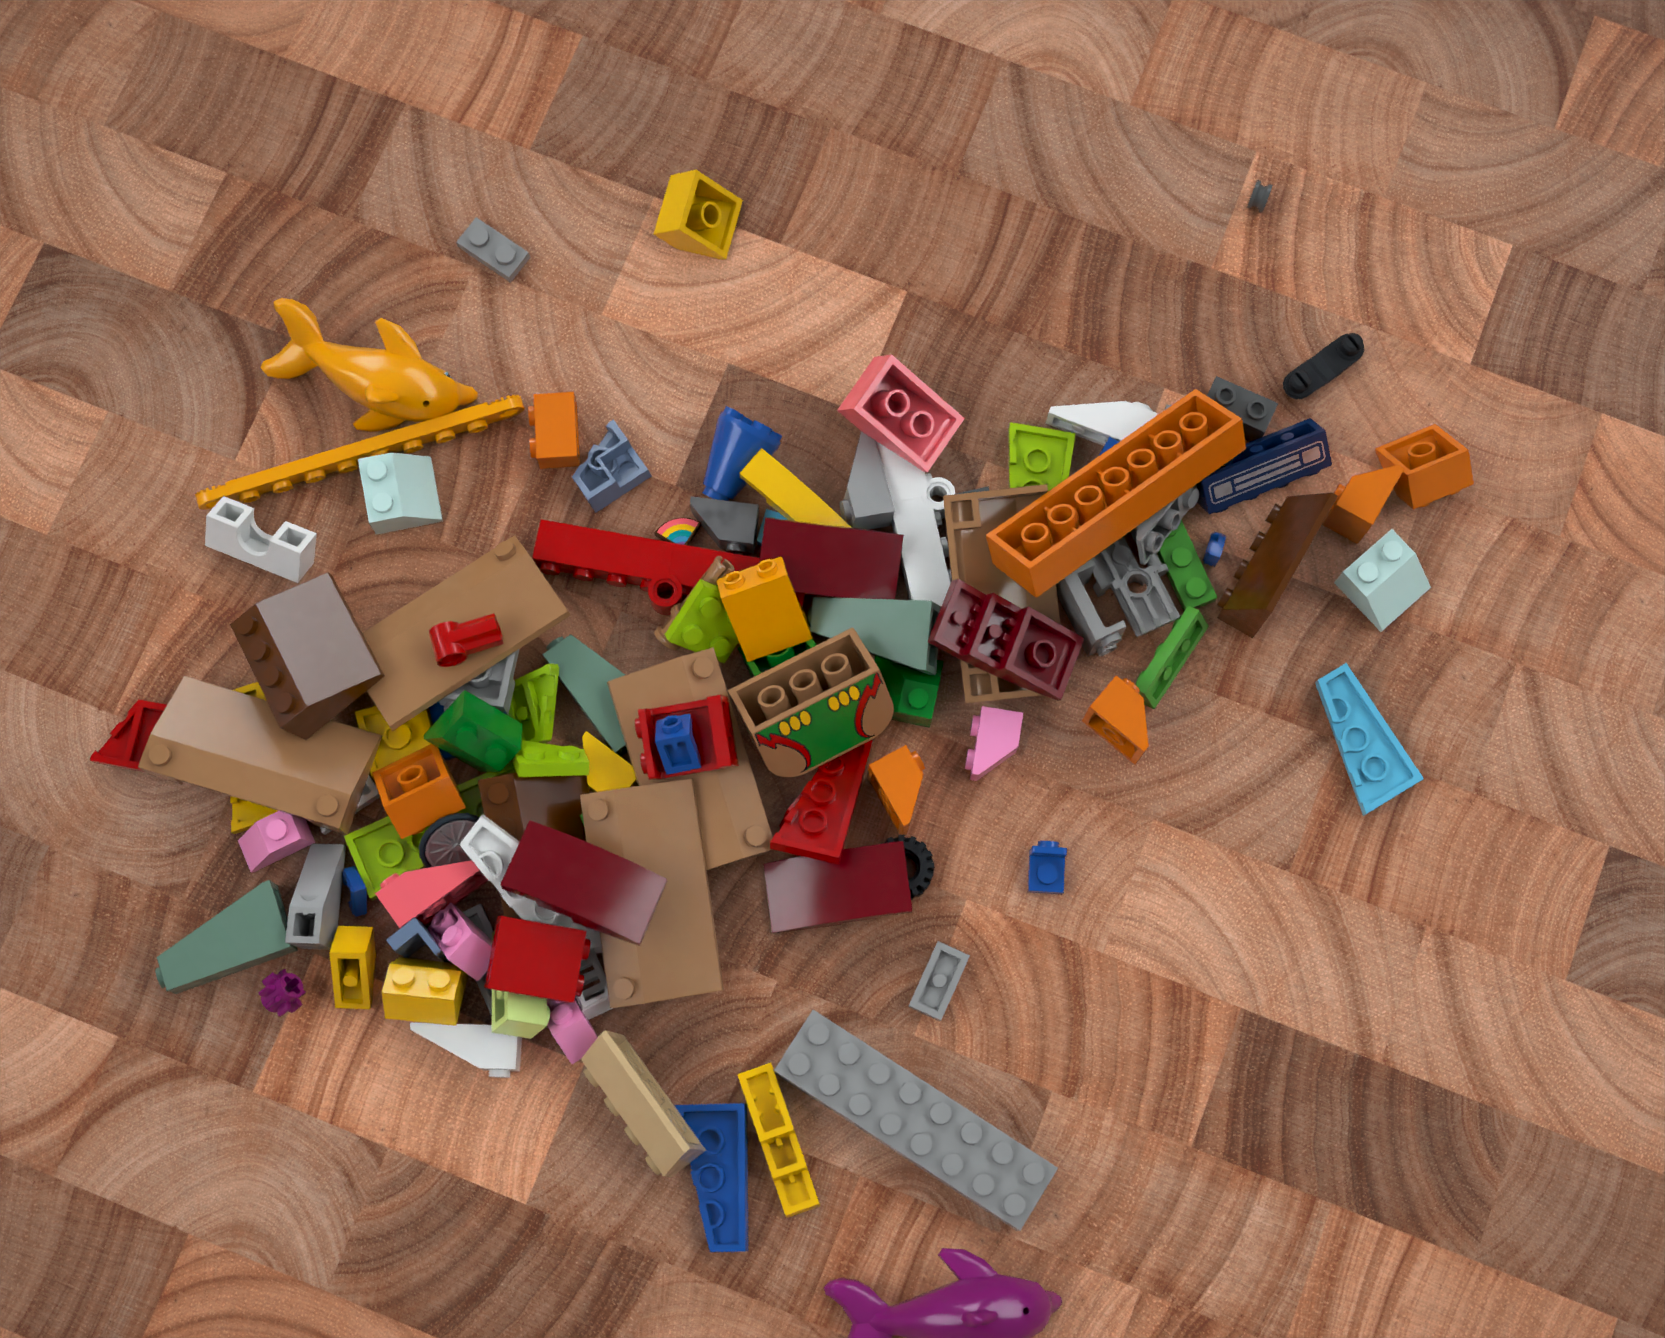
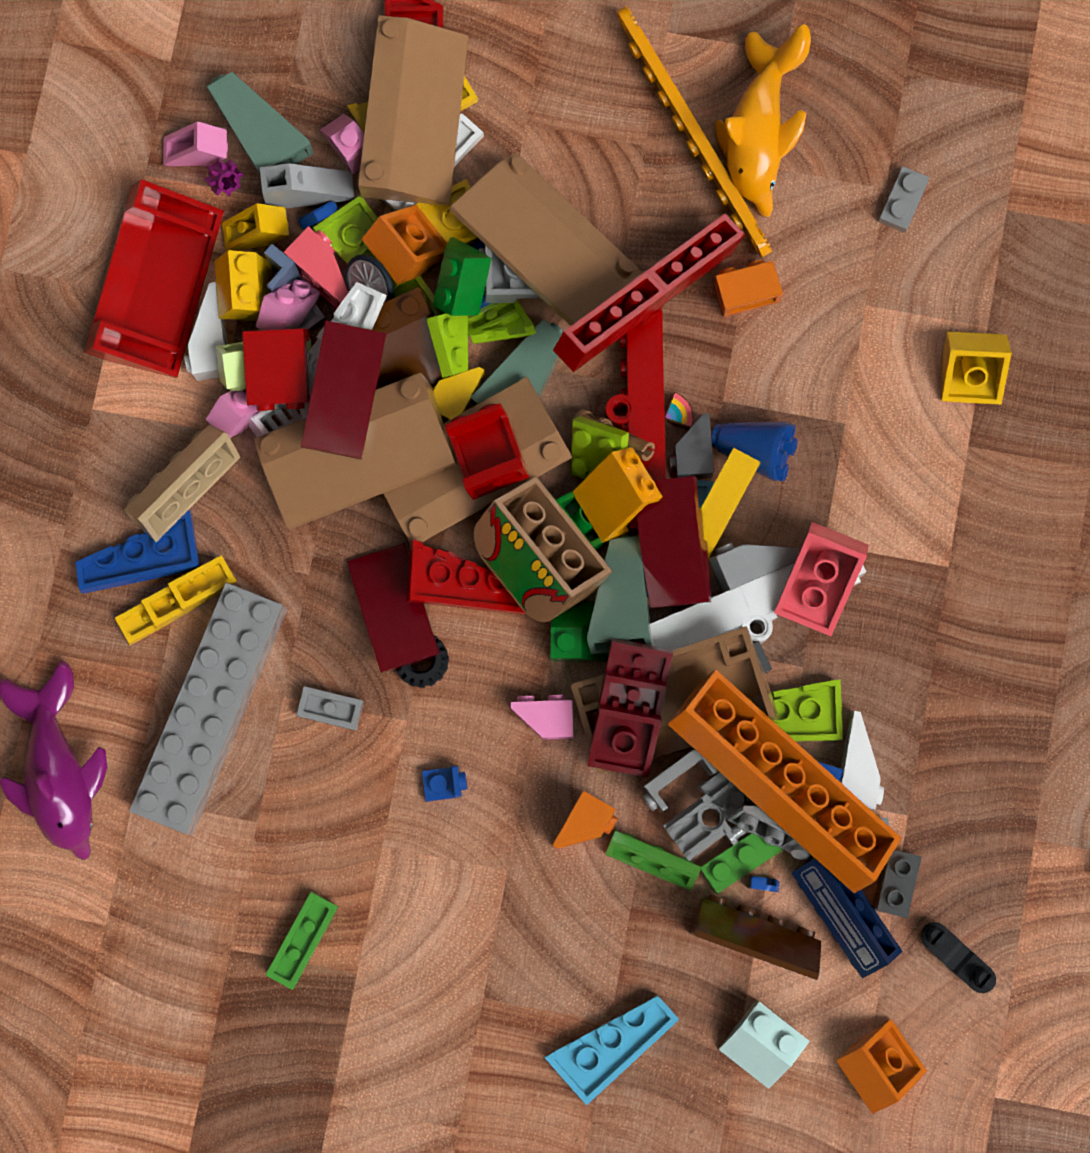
camera: 85 degrees right, 5 degrees up
white arch [205,496,317,583] -> none
slope [230,573,385,740] -> none
light aqua slope [358,452,443,535] -> none
red piece [429,613,504,667] -> none
sand blue slope [572,420,652,513] -> none
blue bracket [655,714,701,775] -> none
orange slope [867,745,925,835] -> none
orange slope [1322,465,1404,544] -> none
none -> red slope [83,179,224,378]
none -> bright pink slope [163,121,228,166]
none -> bright green plate [266,892,339,990]
none -> red hinge [553,213,745,373]

